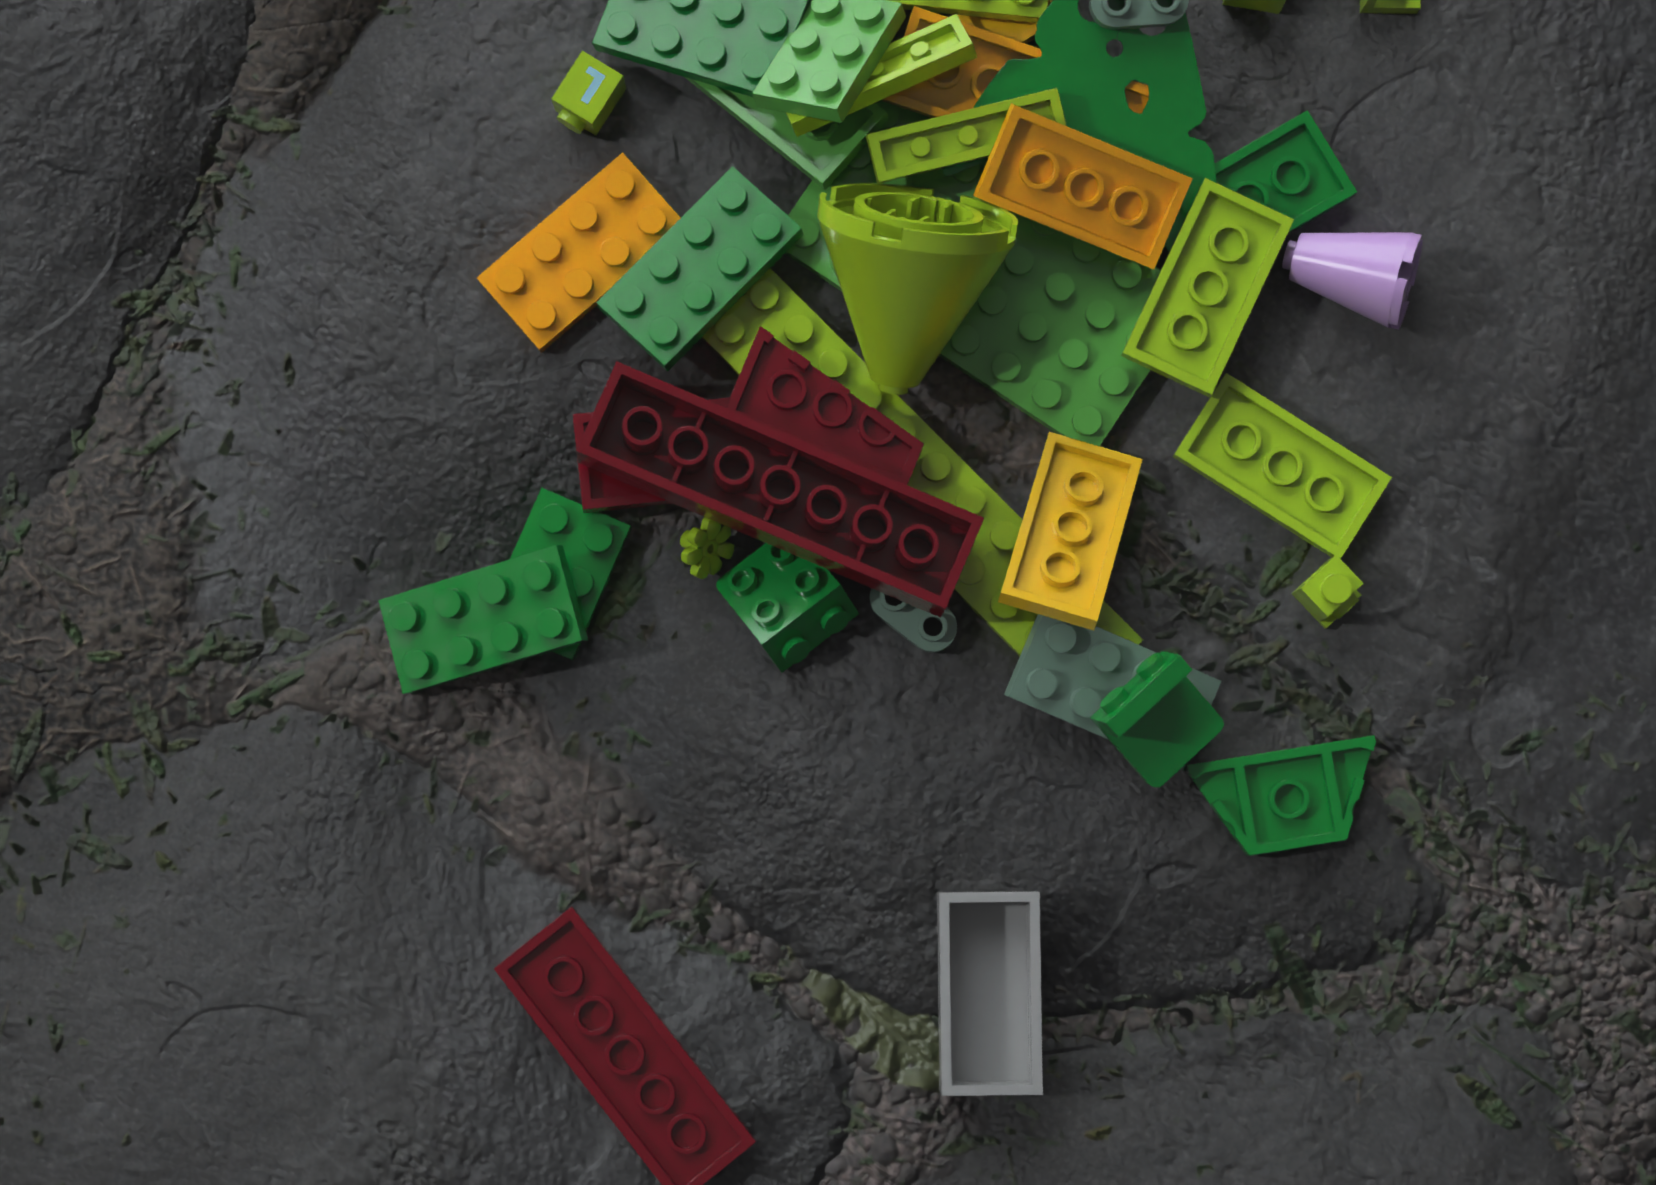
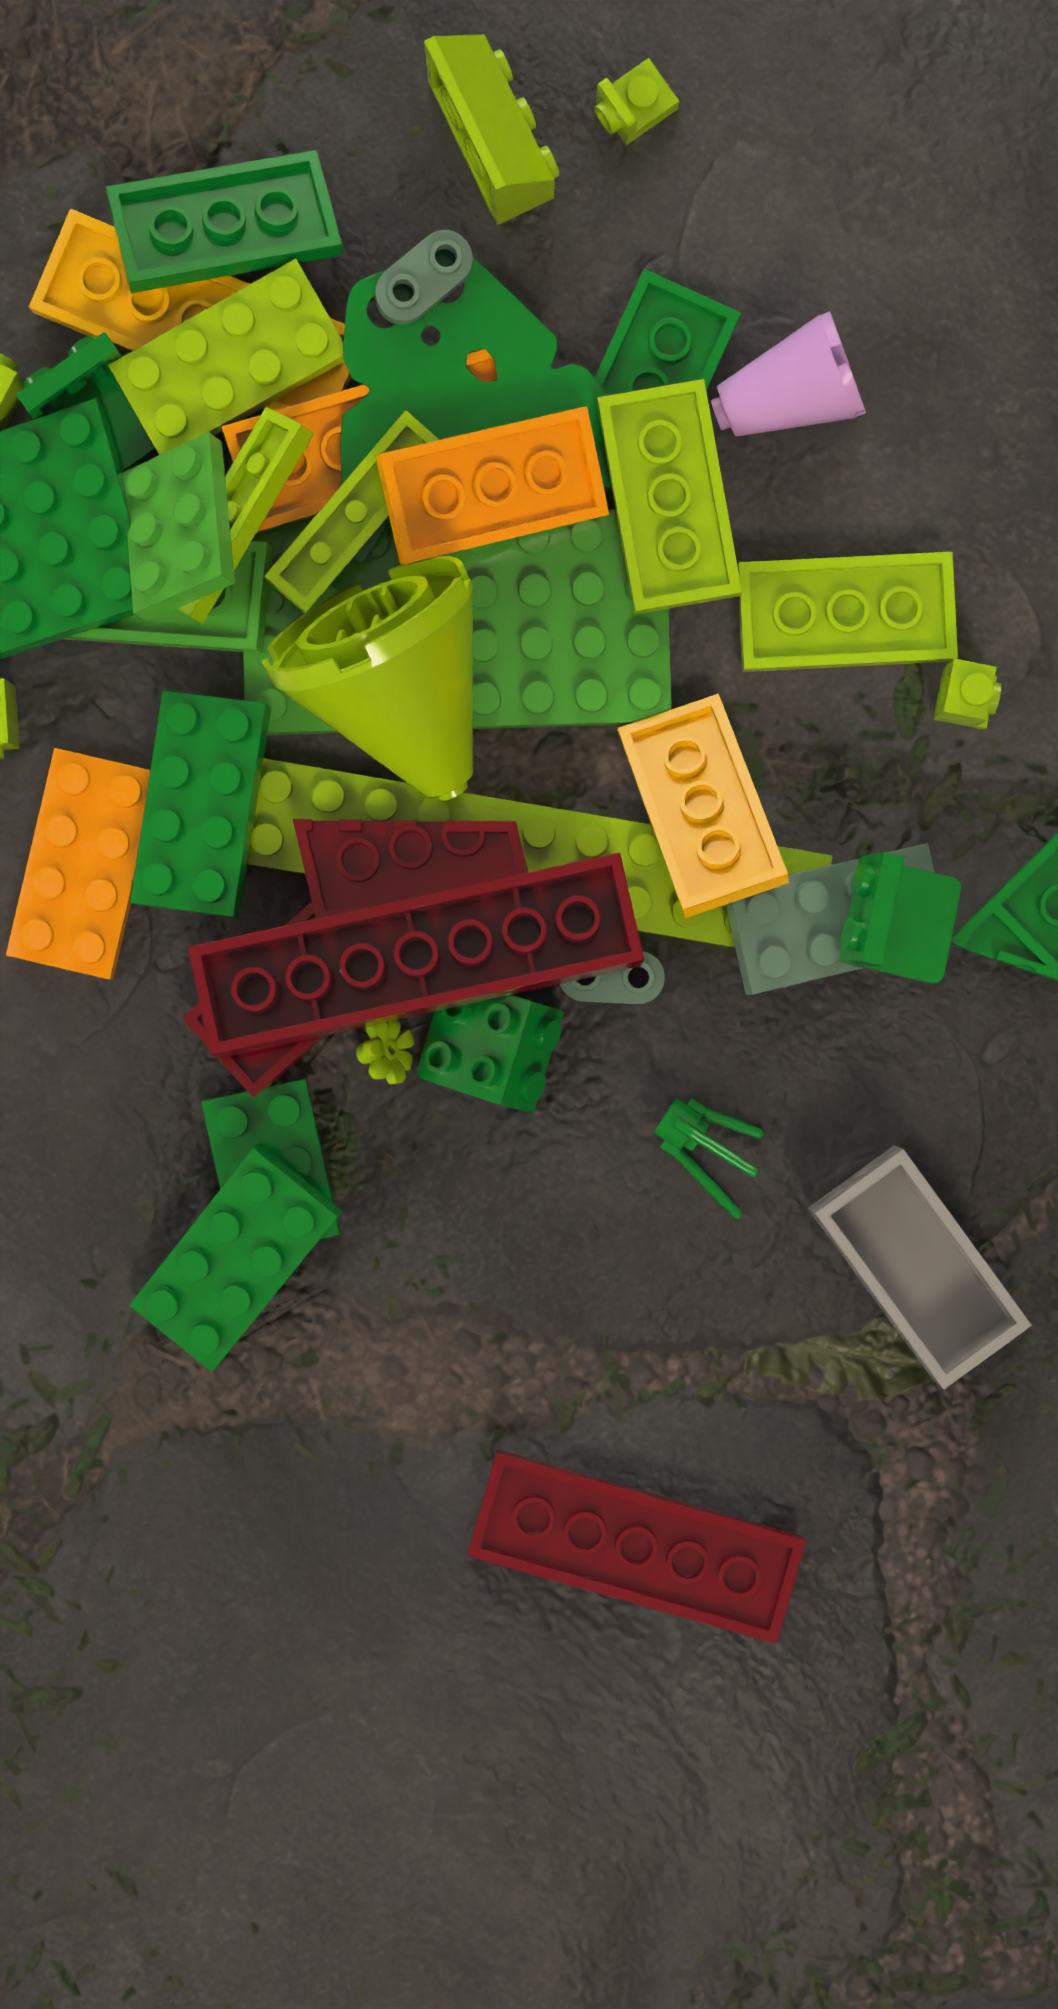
camera: 35 degrees left, 5 degrees up
none -> green plant [654,1098,764,1219]

